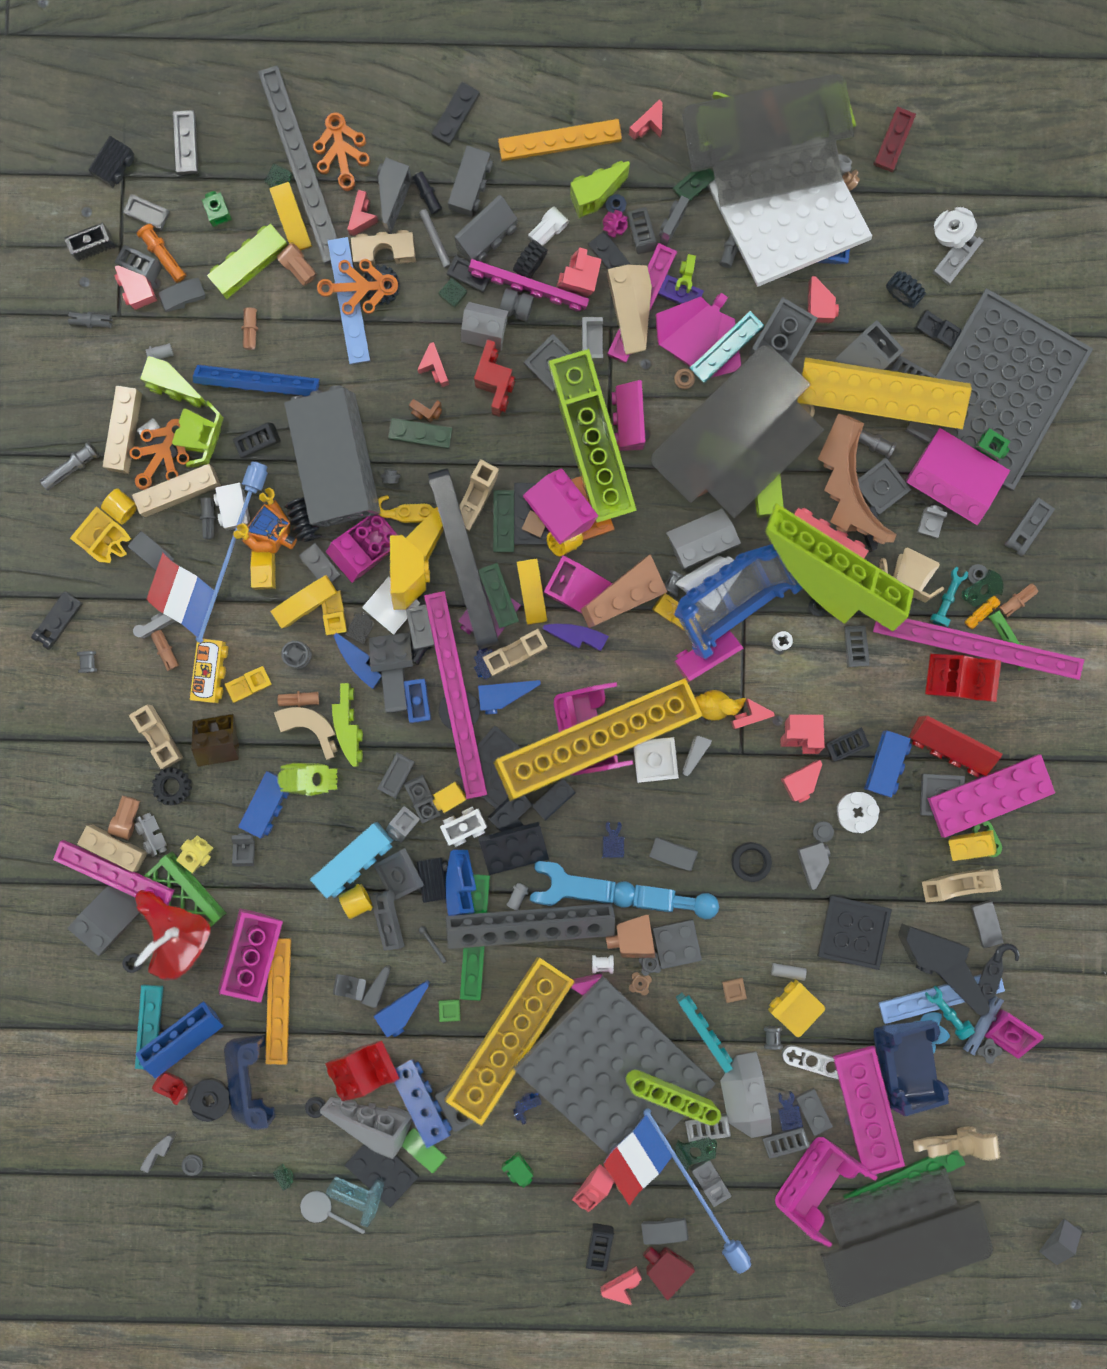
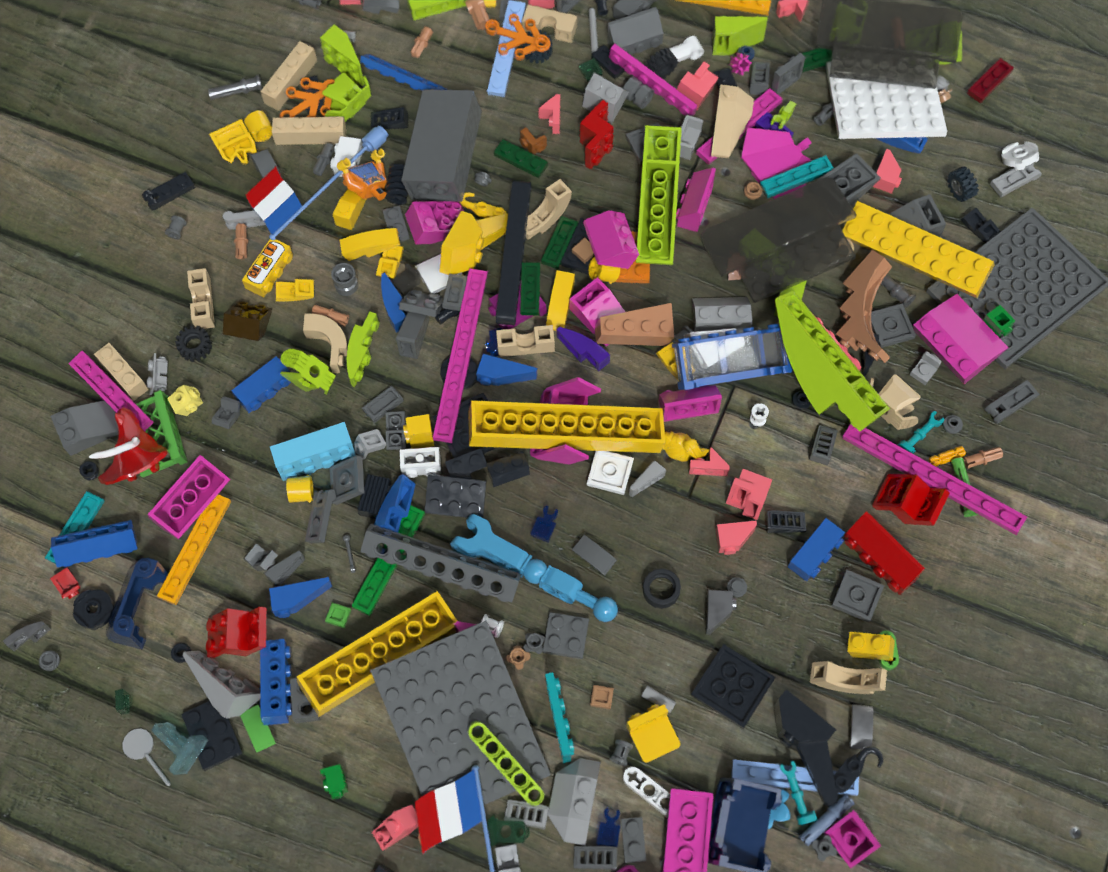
camera: 30 degrees right, 20 degrees down
nougat piece [108,796,140,840] -> none
blue brick [404,679,432,723] -> none
light grey pin [506,883,529,911] -> none
clear blue bracket [513,1092,542,1125] -> none
nougat torso [606,914,656,958] -> none
white plate [837,792,879,833] -> none
dark pink plate [927,755,1055,838] -> none
clear green piece [961,569,1004,608] -> none

